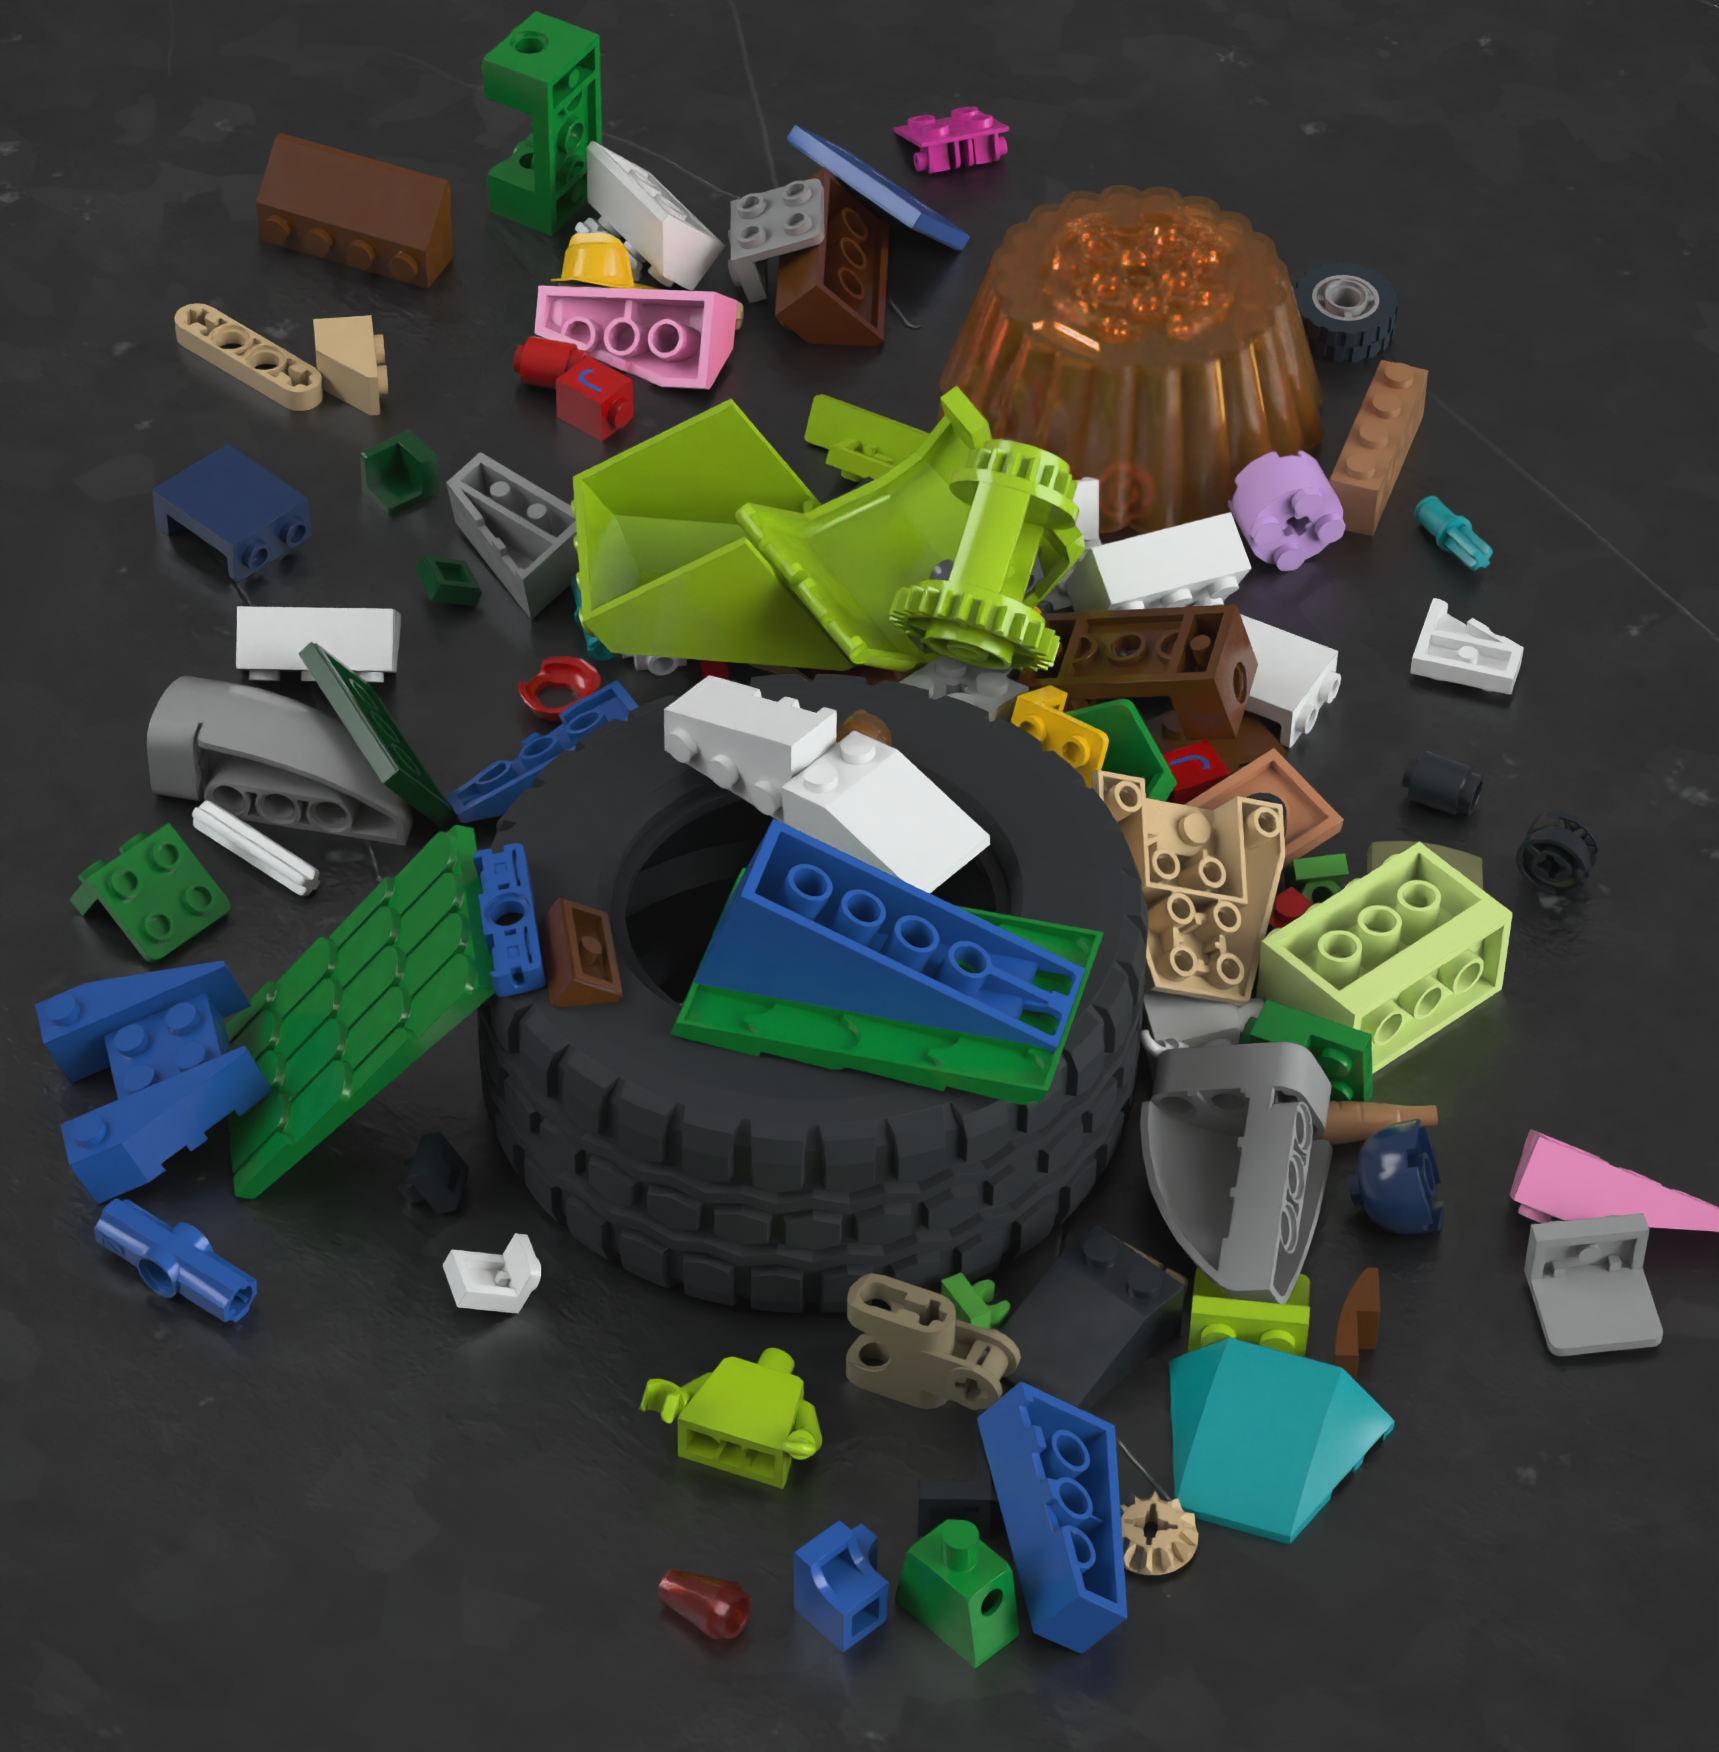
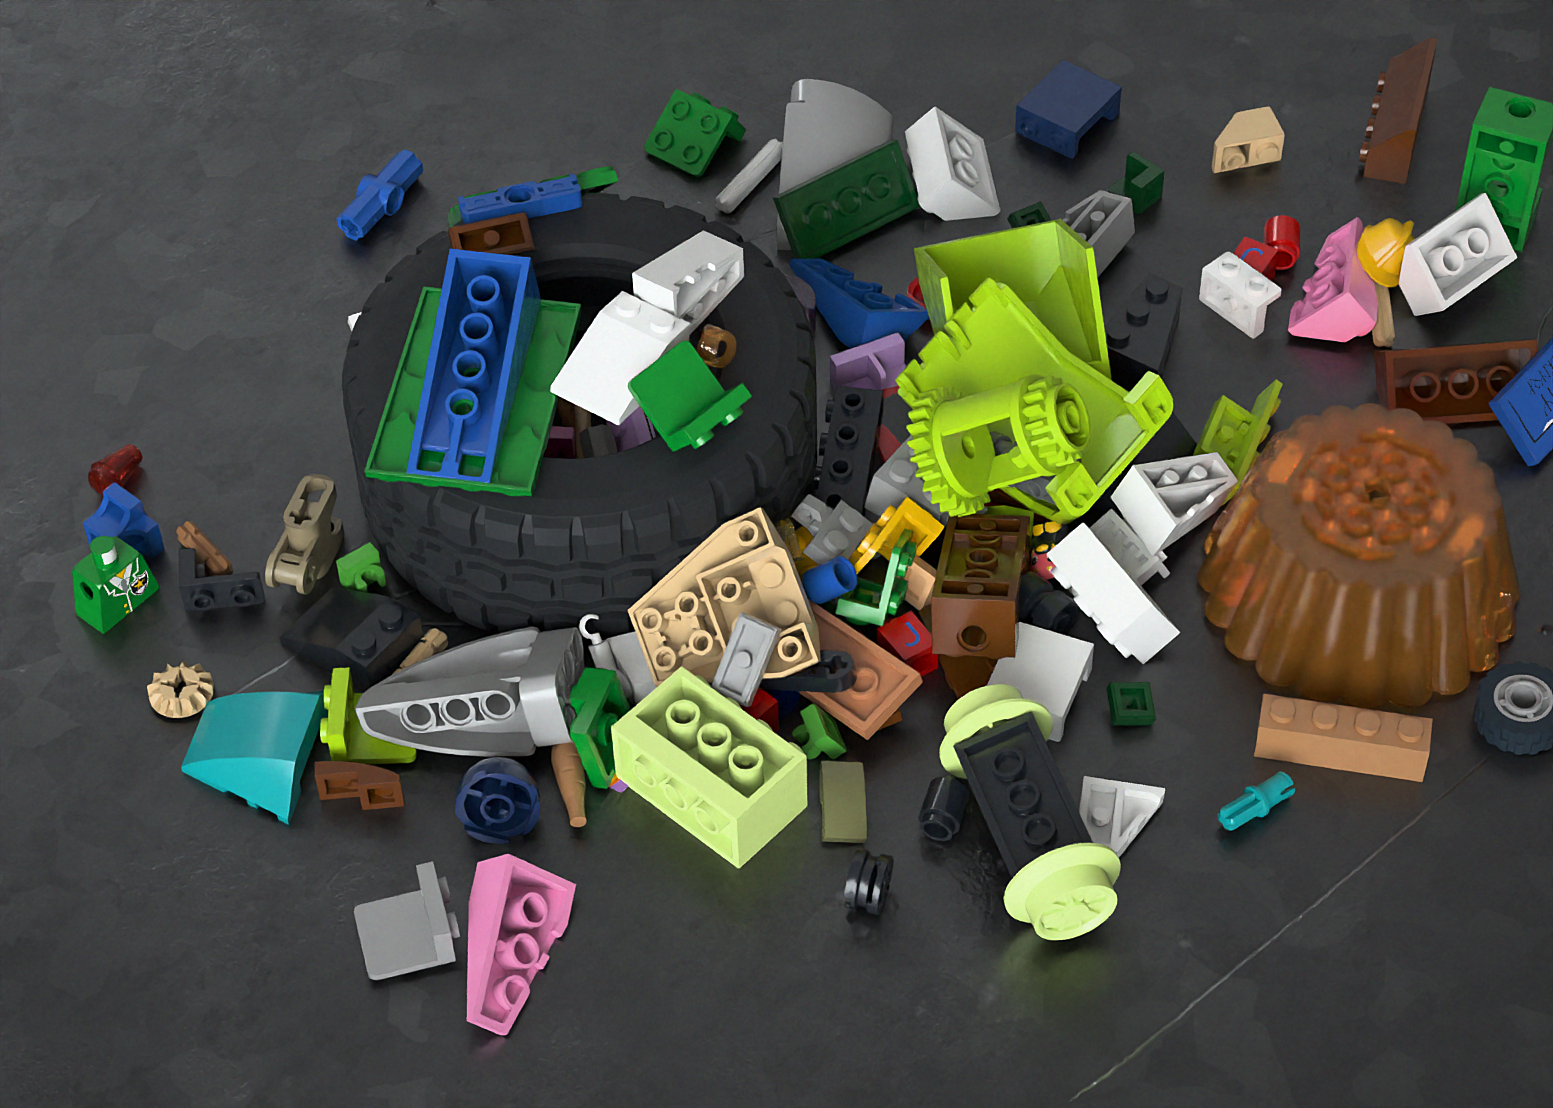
camera: 85 degrees right, 5 degrees up
blue wedge [35,960,273,1204] -> none
tan beam [174,303,323,411] -> none
lime torso [639,1348,823,1489] -> none
light grey bracket [728,178,825,303] -> none
blue wedge [977,1381,1128,1654] -> none
lavender brick [1228,451,1346,571] -> none
none -> medium nougat axle [176,521,234,576]
none -> green bracket [627,341,752,452]
none -> light grey plate [711,612,782,707]
none -> brick [939,684,1121,940]
none -> dark green tile [1106,682,1156,726]
none -> white bracket [1199,252,1282,339]

